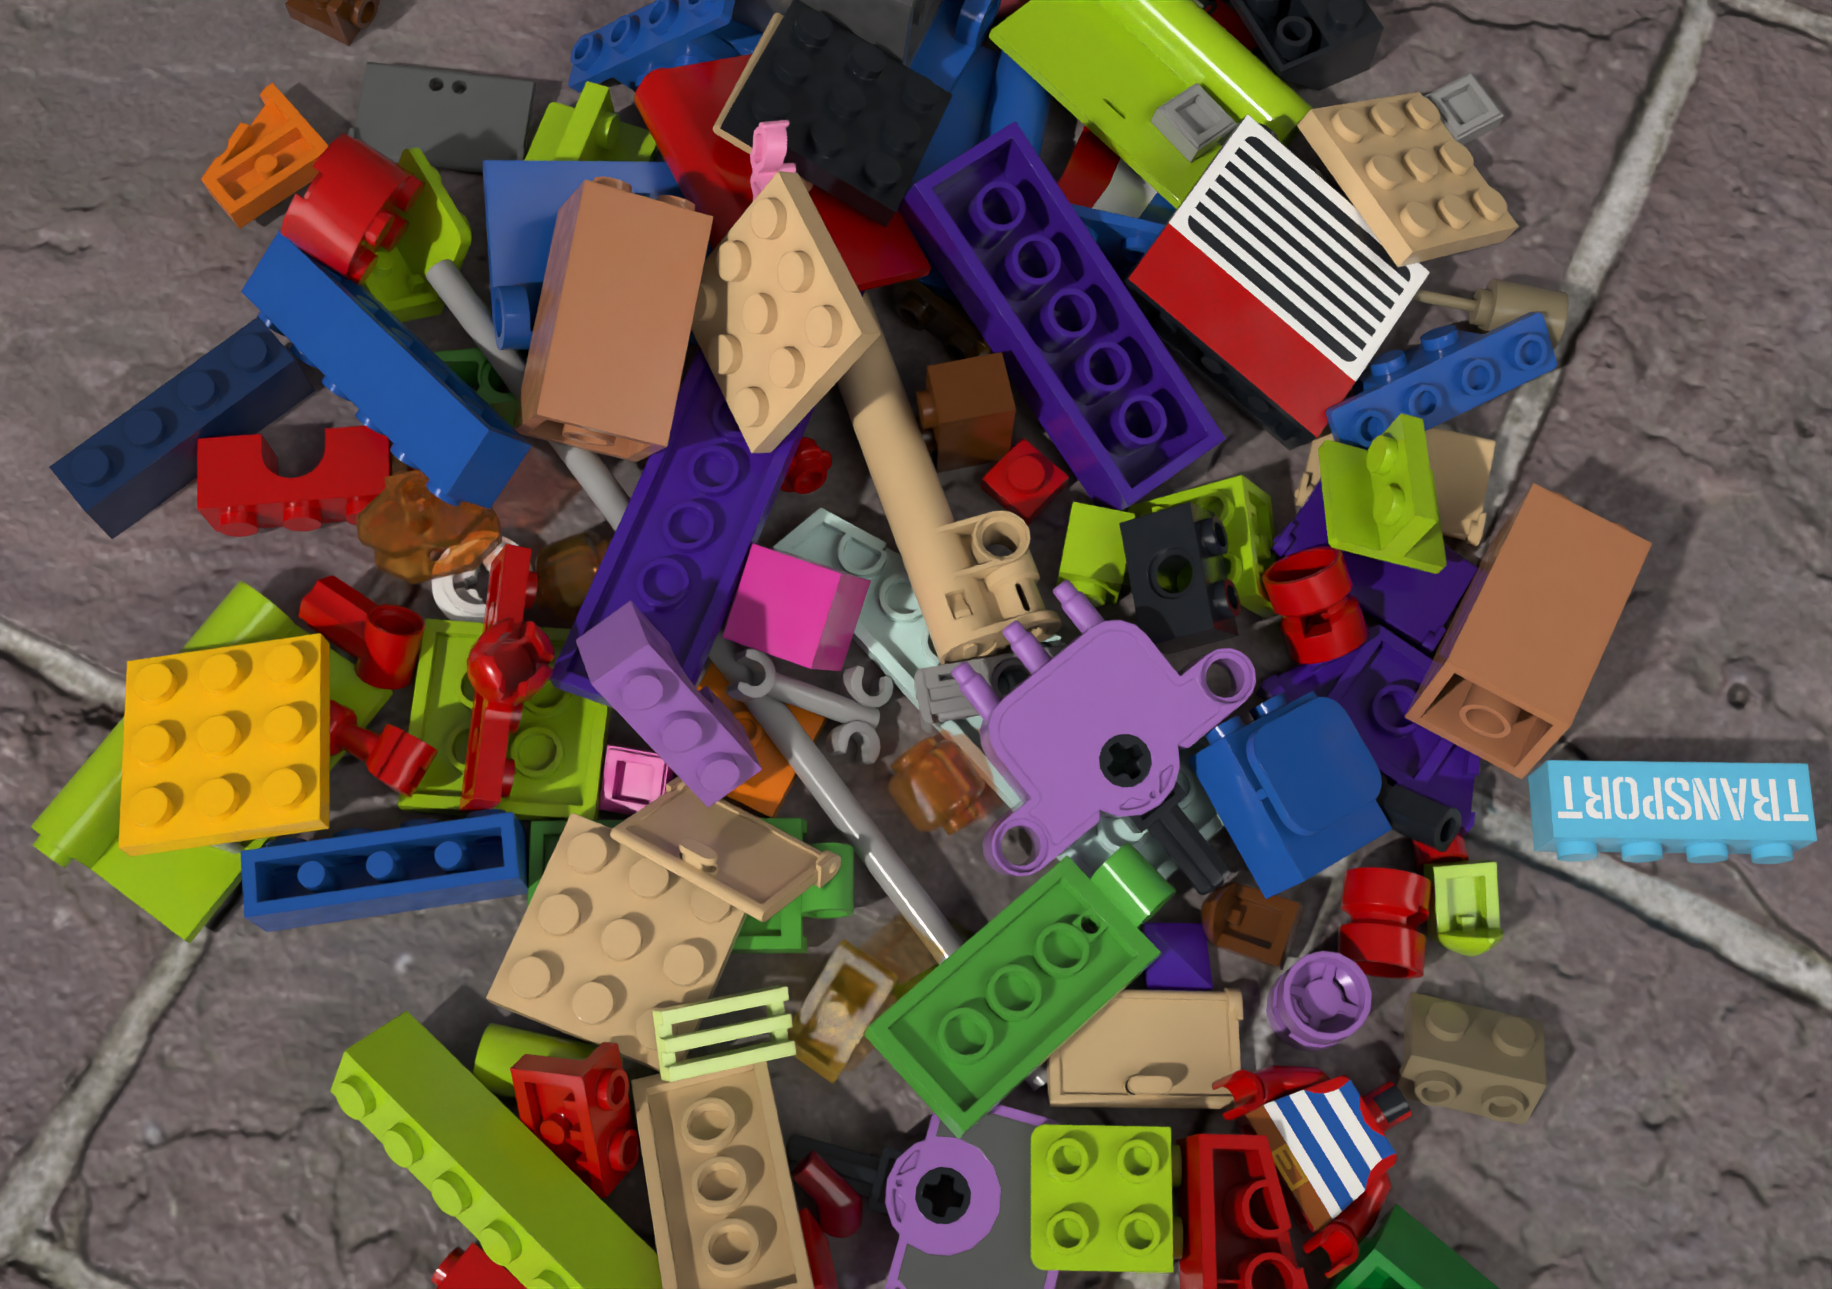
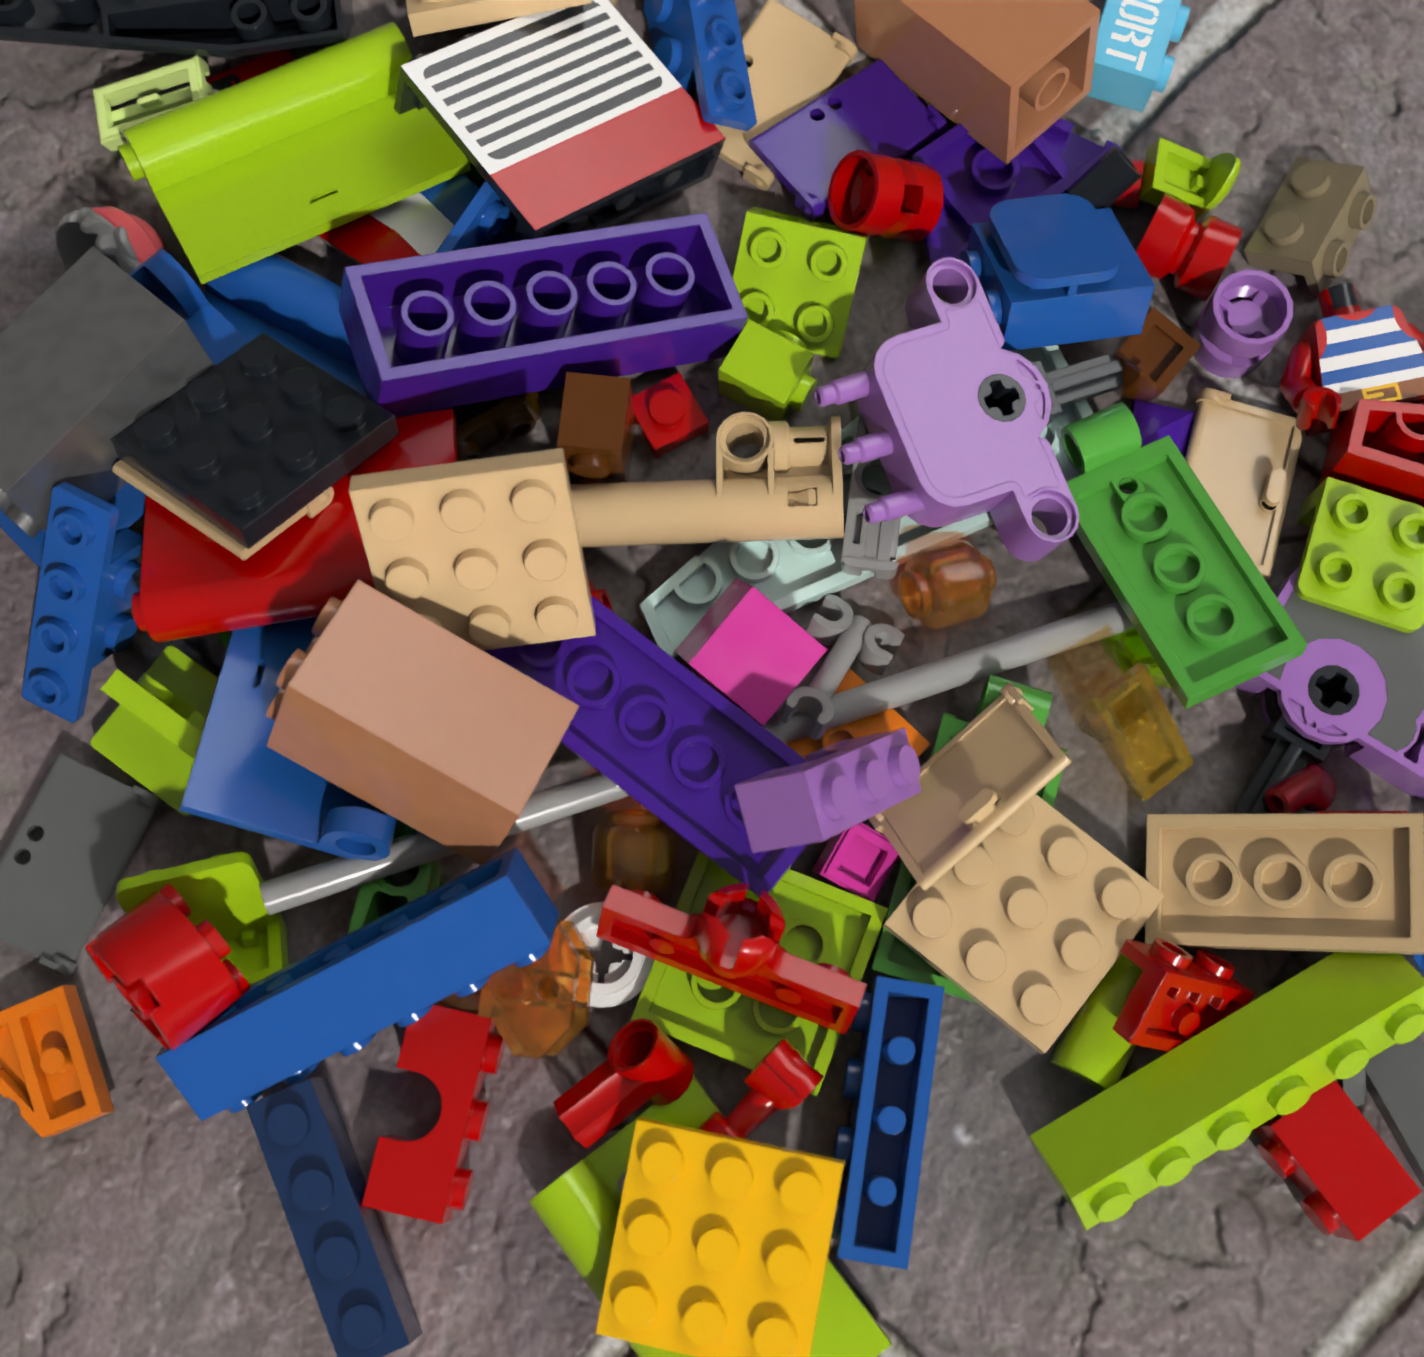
camera: 70 degrees left, 5 degrees up
yellowish green tile [652,985,796,1082] -> none
bright pink piece [750,120,796,201] -> none
black brick [1119,502,1241,655] -> none
light grey tile [1151,83,1236,163] -> none
lime bracket [1318,413,1447,574] -> none

